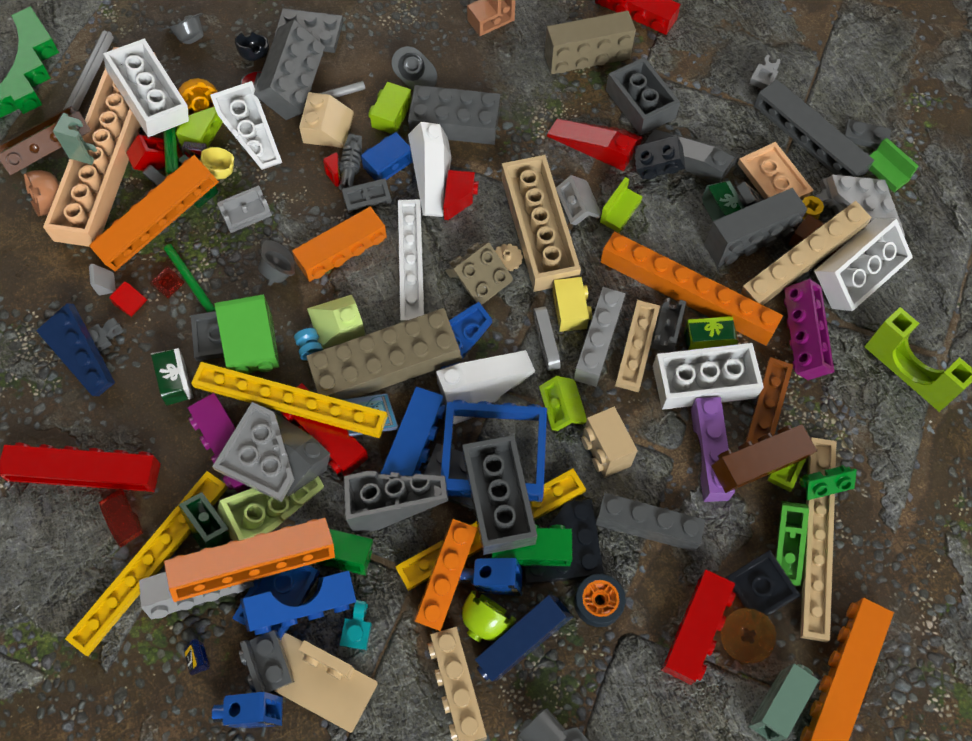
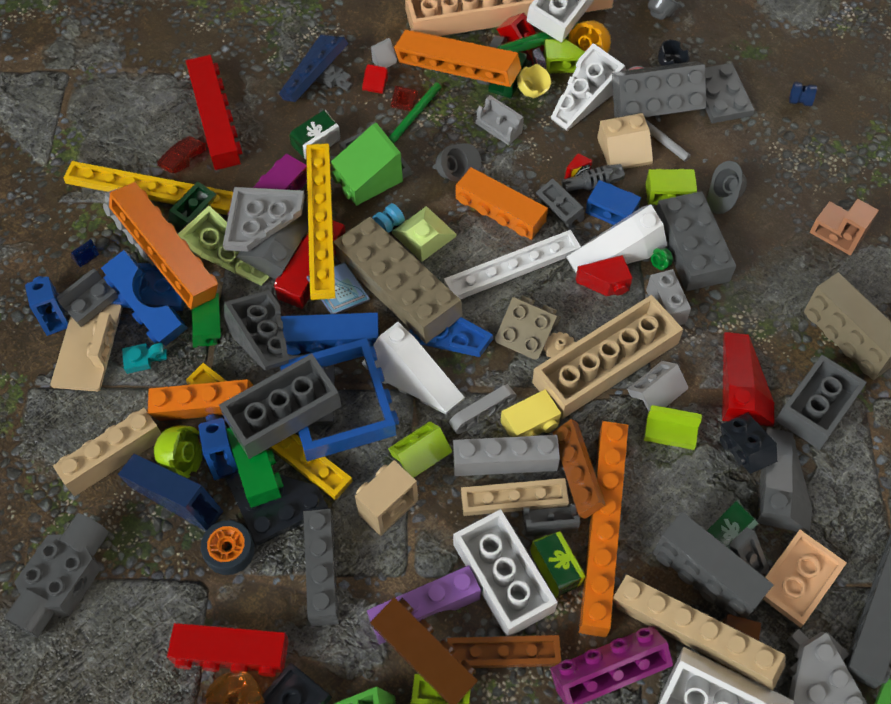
camera: 70 degrees right, 5 degrees down
yellow wheel [802,196,824,222] -> none
none -> dark orange plate [552,419,606,519]
none -> light grey brick [646,269,691,325]
none -> green plate [651,248,673,270]

